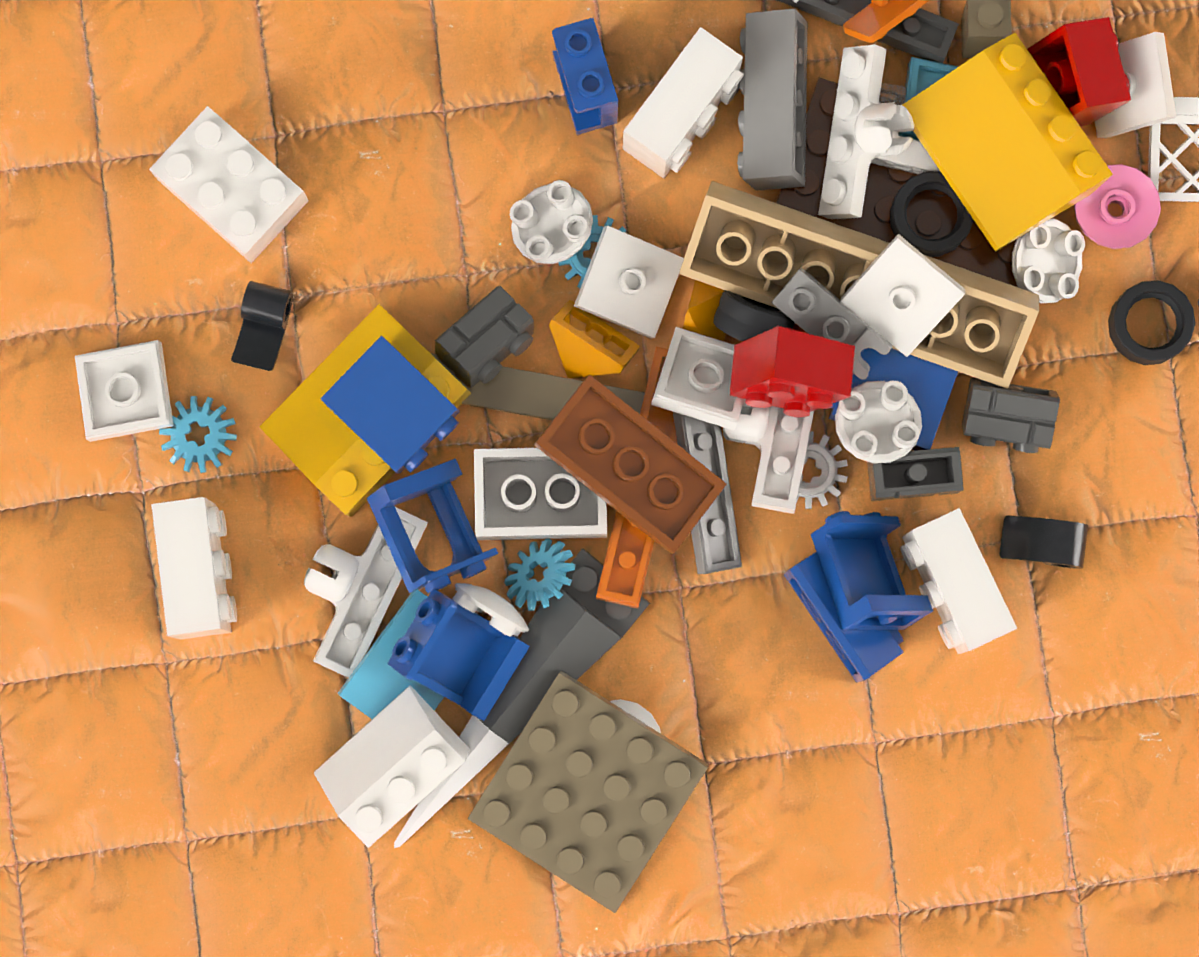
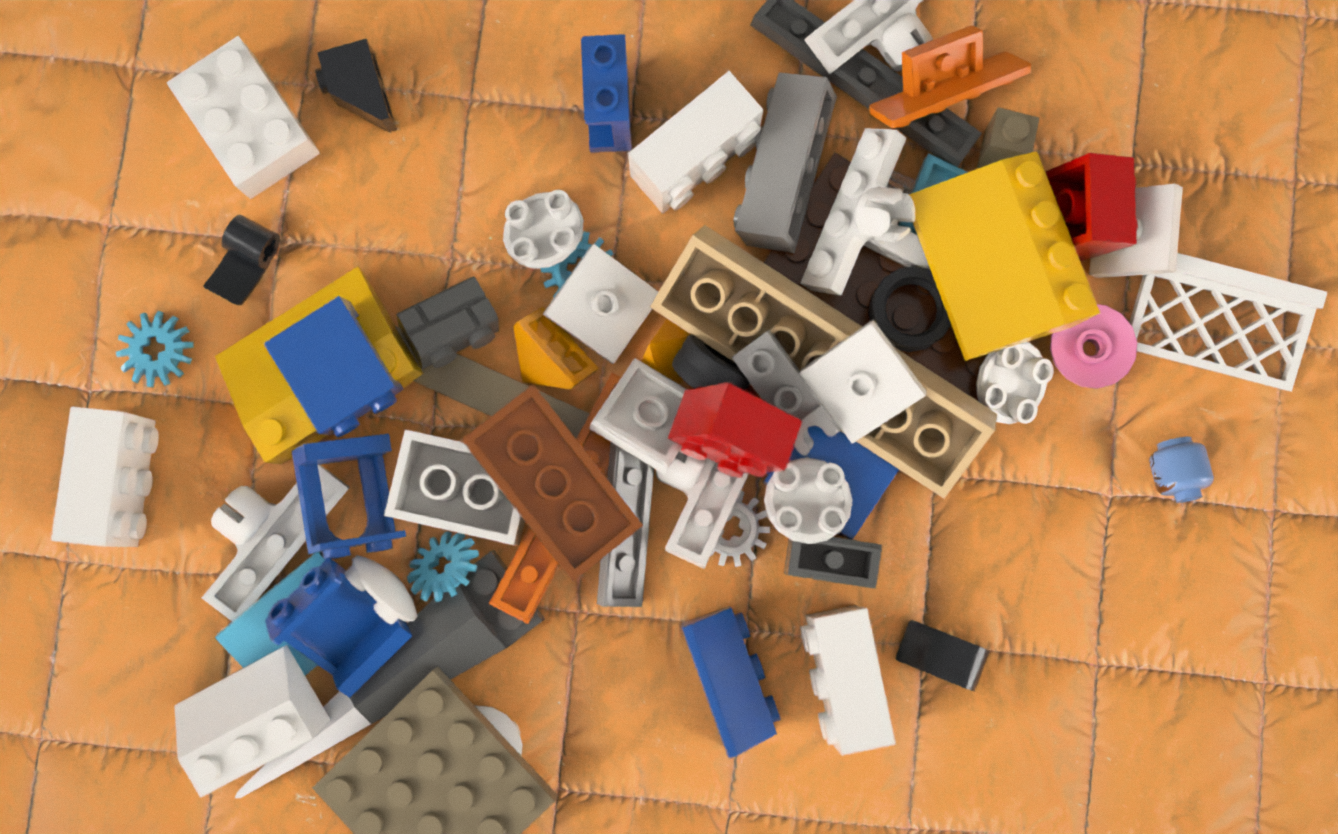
camera: 15 degrees right, 0 degrees up
white plate [75,340,174,442] -> none
blue panel [811,511,933,630] -> none
dark grey brick [962,378,1060,453] -> none
black tyre [1108,280,1195,365] -> none
none -> black slope [315,38,397,132]

